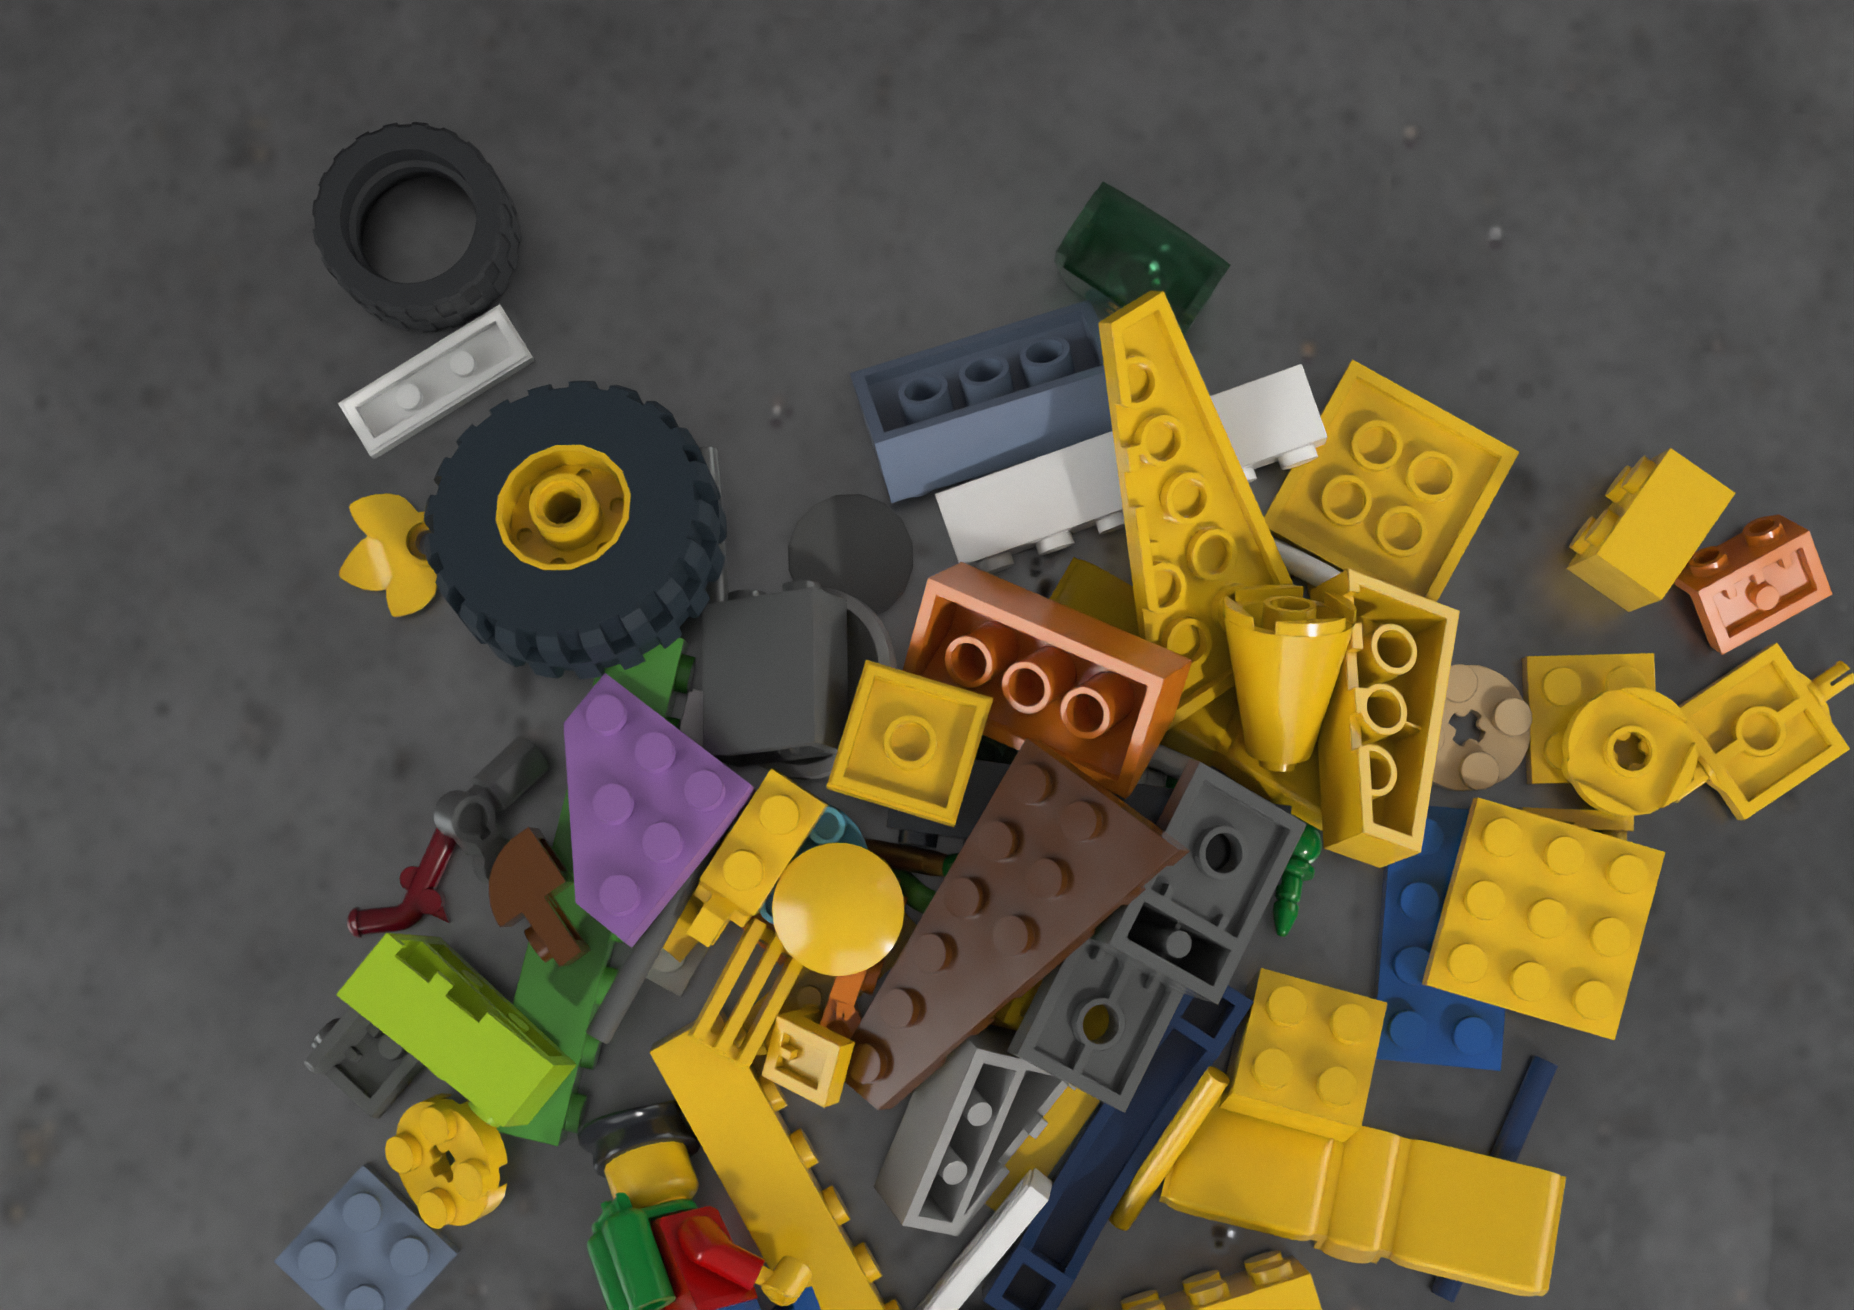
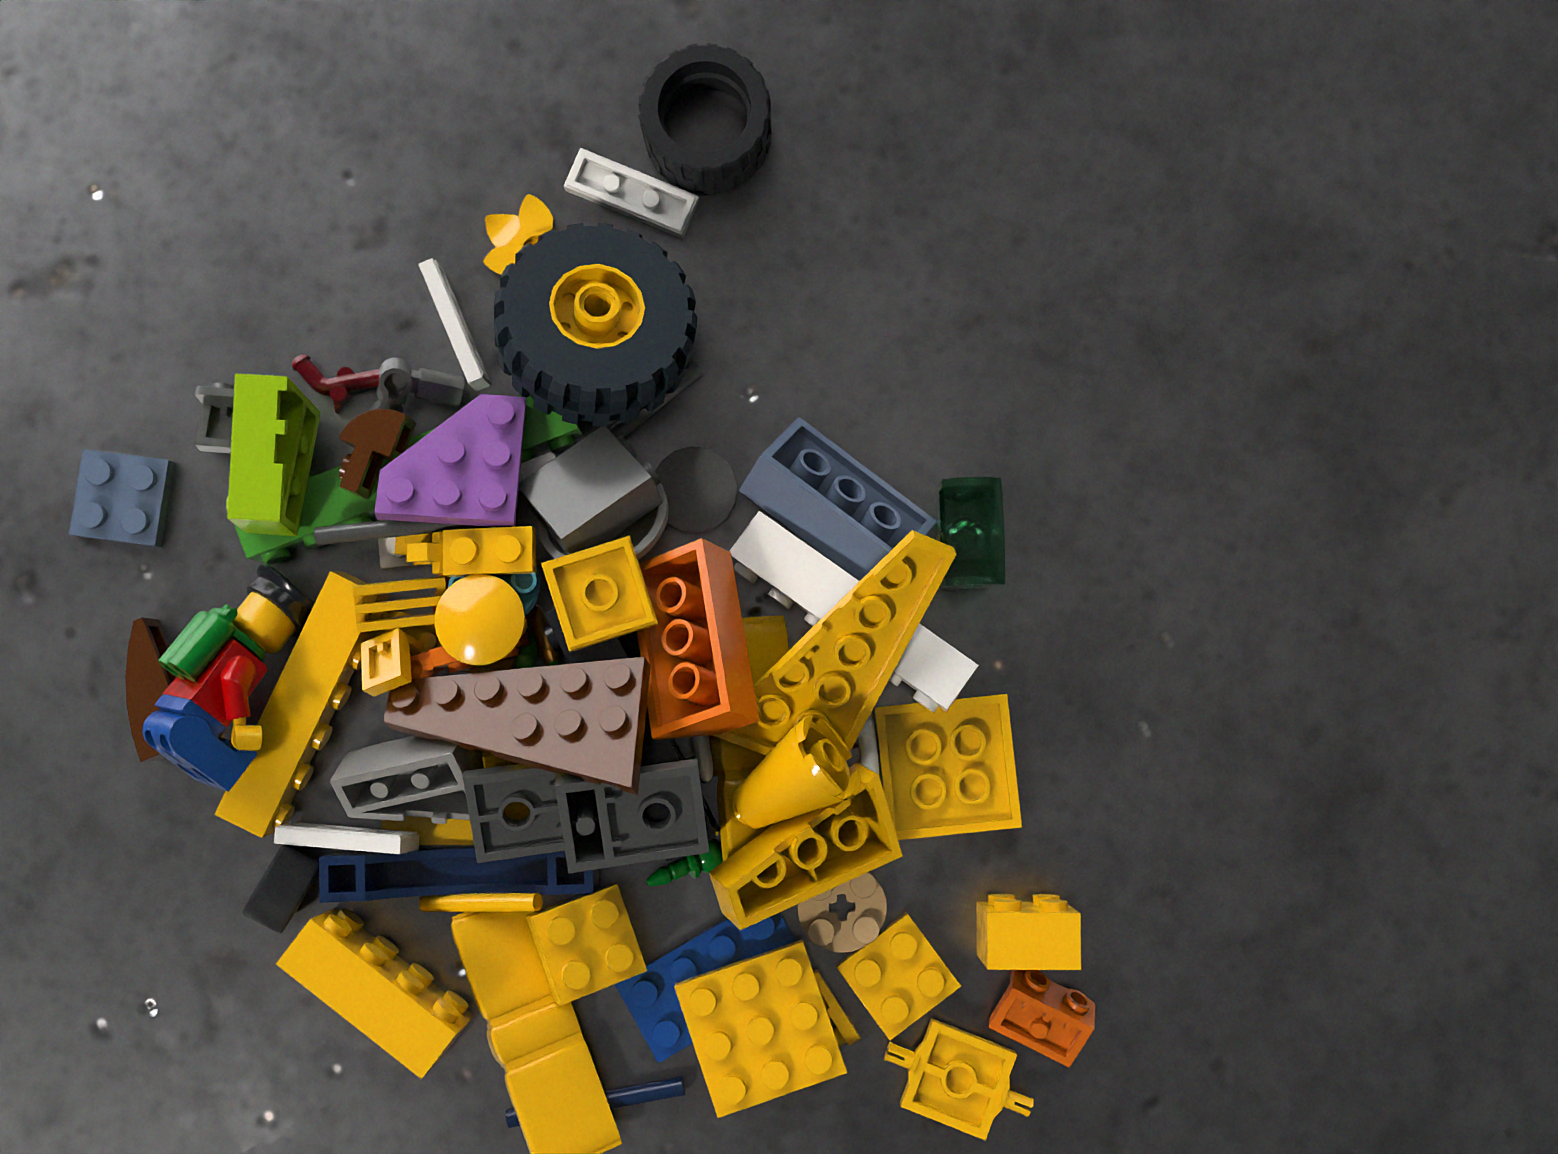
camera: 60 degrees right, 0 degrees up
yellow plate [385,1093,507,1229] -> none
yellow plate [1561,687,1698,817] -> none
none -> white tile [418,258,491,392]

